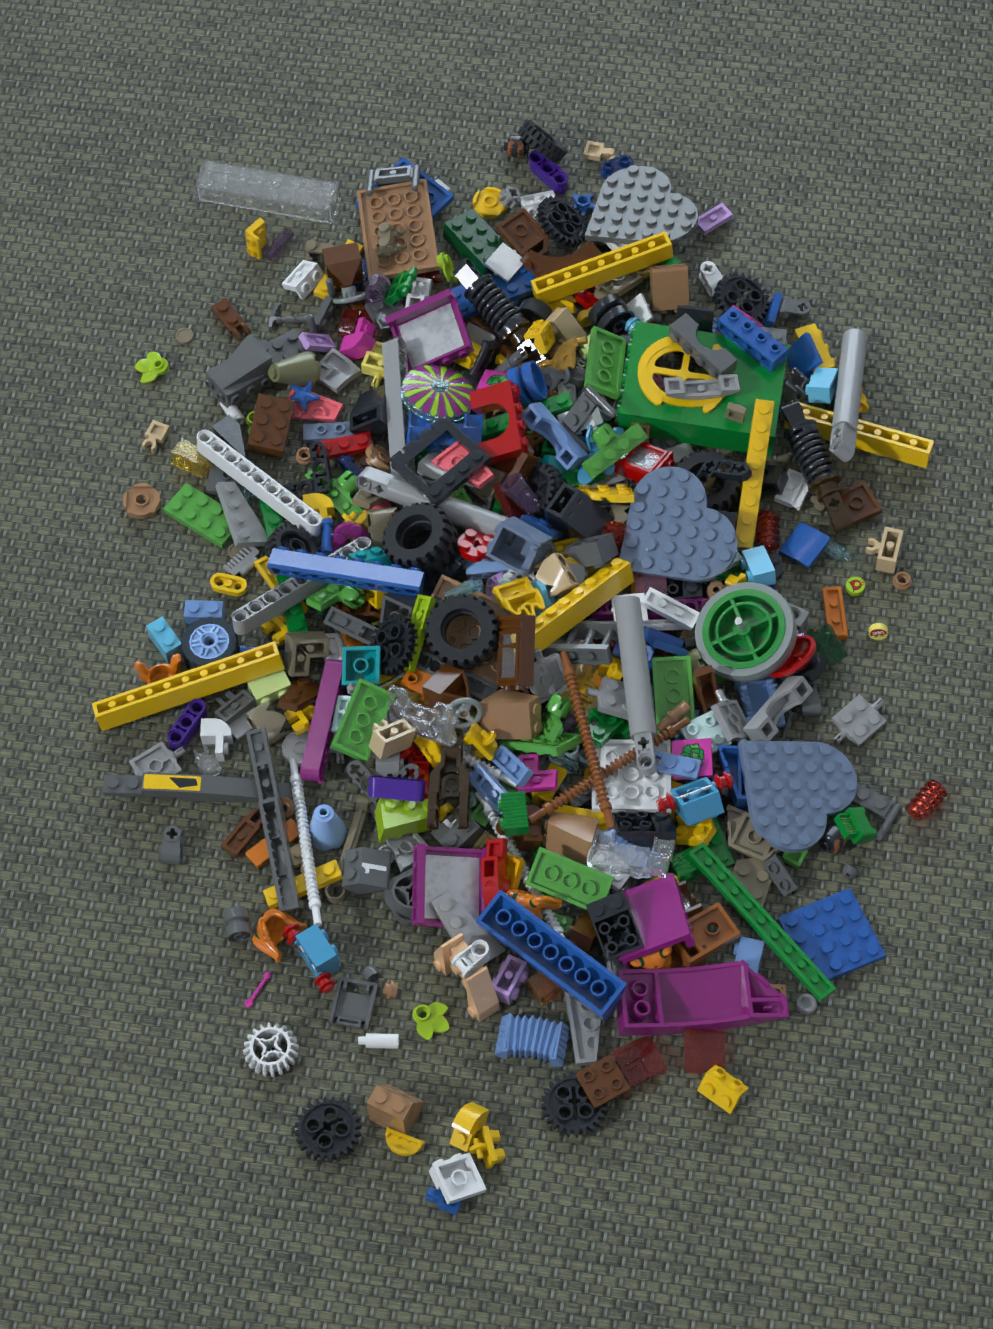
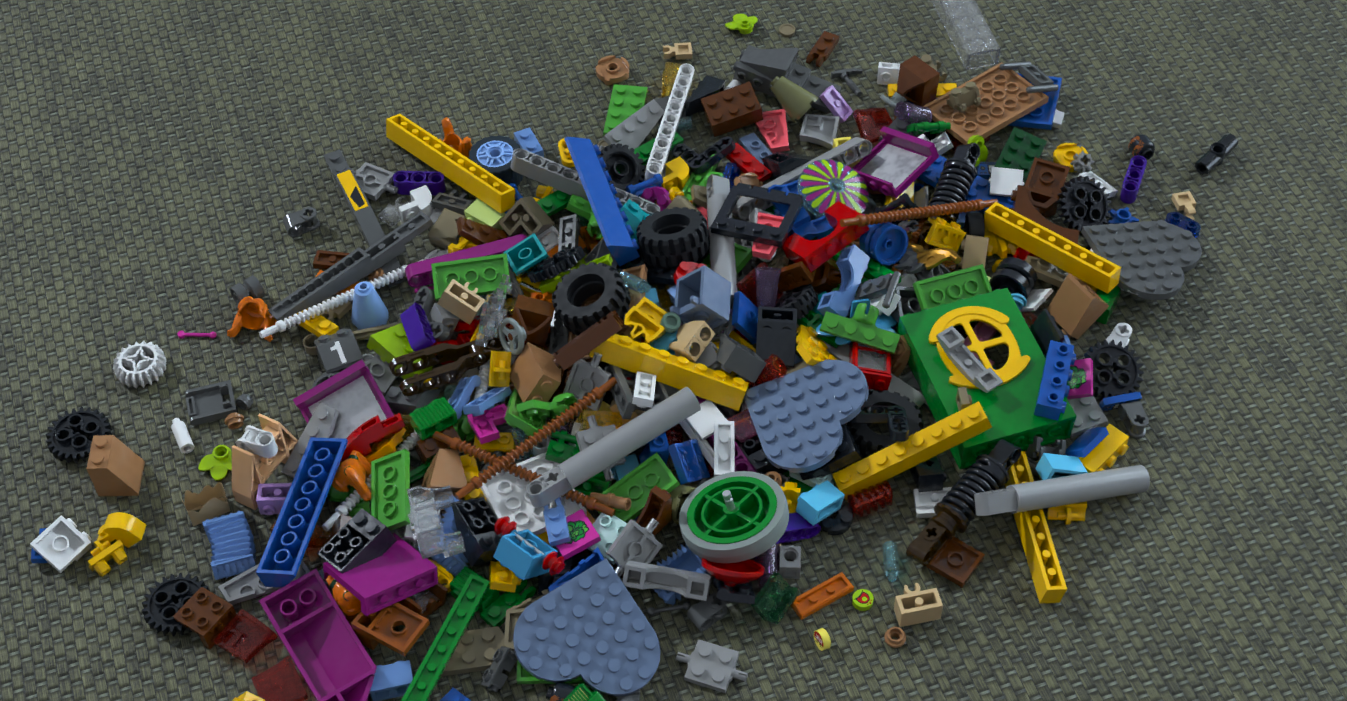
camera: 60 degrees right, 10 degrees down
medium azure brick [146,616,183,664] -> none
yellow bracket [245,218,267,260] -> none
clear purple pin [263,228,294,261] -> none
dark azure brick [282,923,340,994] -> none
blue animal [290,381,320,412] -> none
dark grey plate [307,278,337,334] -> none
dark pink brick [339,317,376,361] -> none
yellow plate [385,1127,425,1156] -> none
black wheel [517,120,568,164] -> none
dark grey arch [669,313,737,379] -> none
lavender plate [697,203,733,235] -> none
blue slope [778,522,831,569] -> none
none -> tan piece [181,482,230,526]
none -> white plate [632,371,657,408]
none -> sand green tile [660,312,681,333]
none -> dark orange hose [840,199,998,227]
none -> black piece [1195,133,1238,175]

